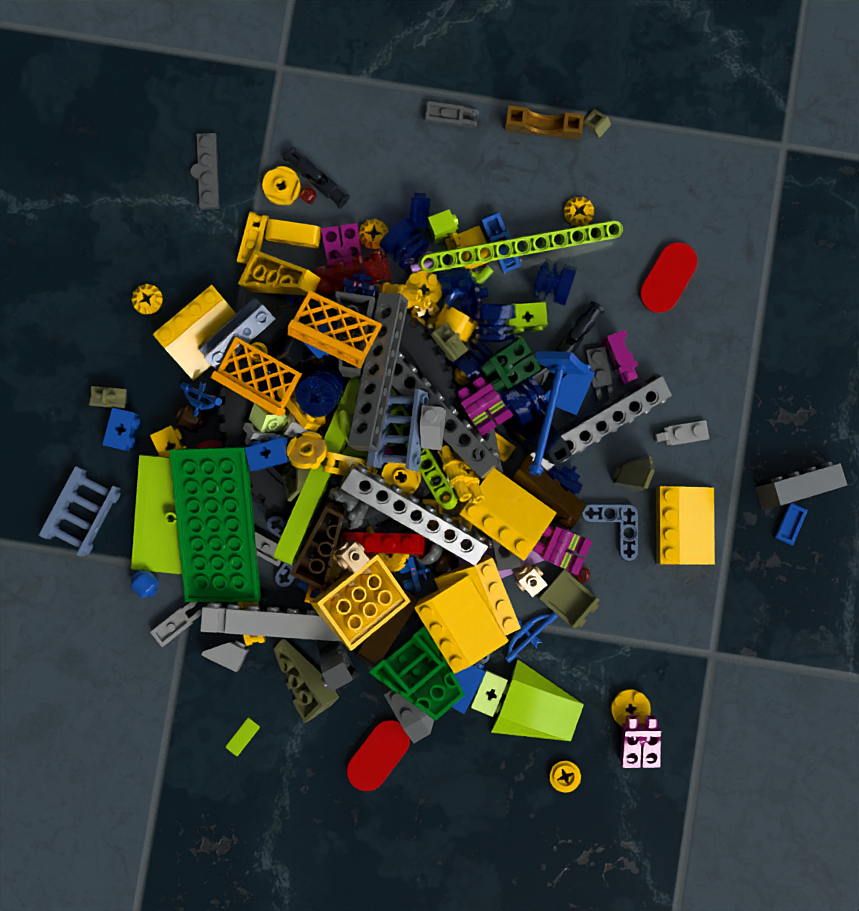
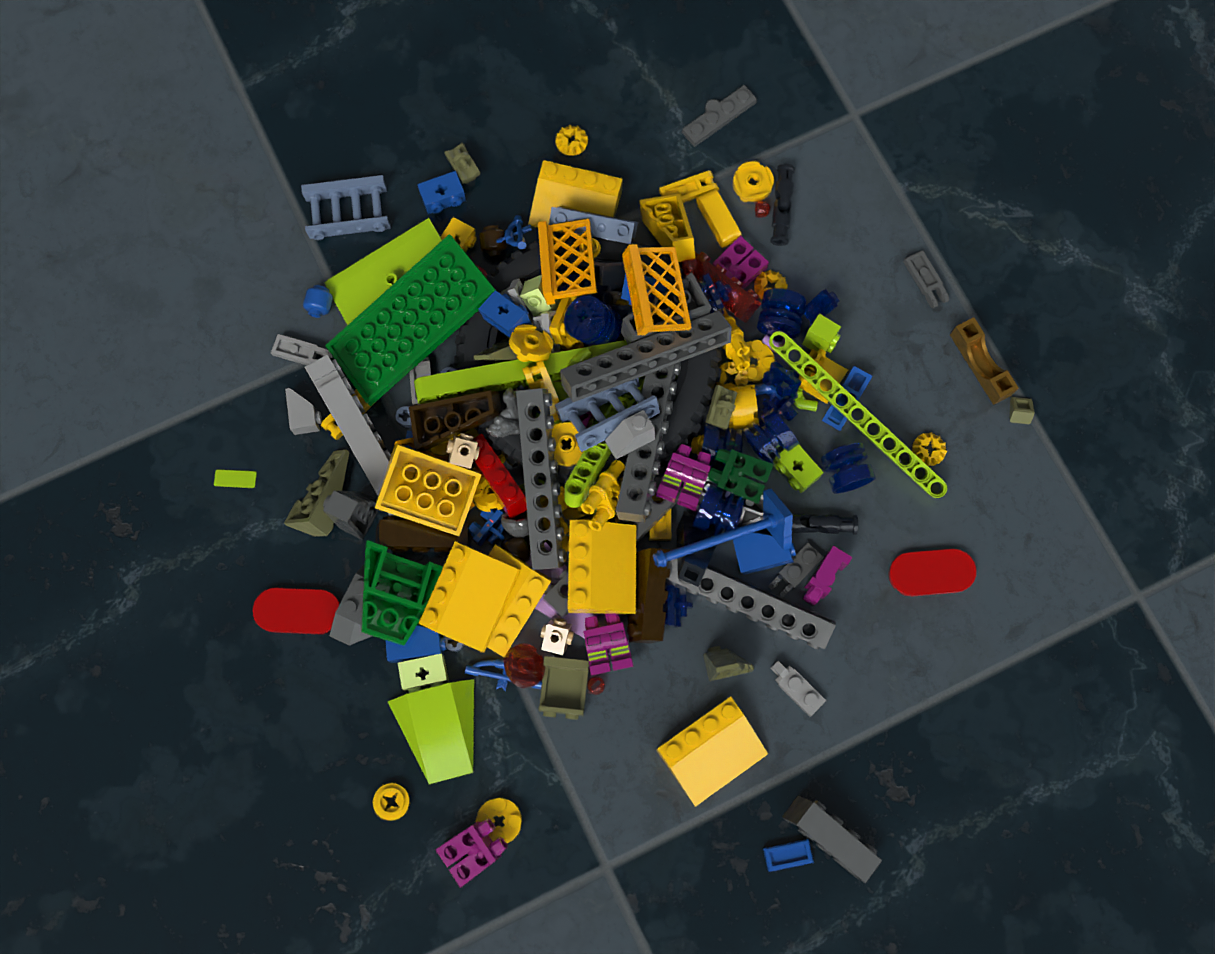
camera: 55 degrees right, 10 degrees down
sand blue beam [581,505,638,561] -> none
none -> clear red tile [504,643,545,688]

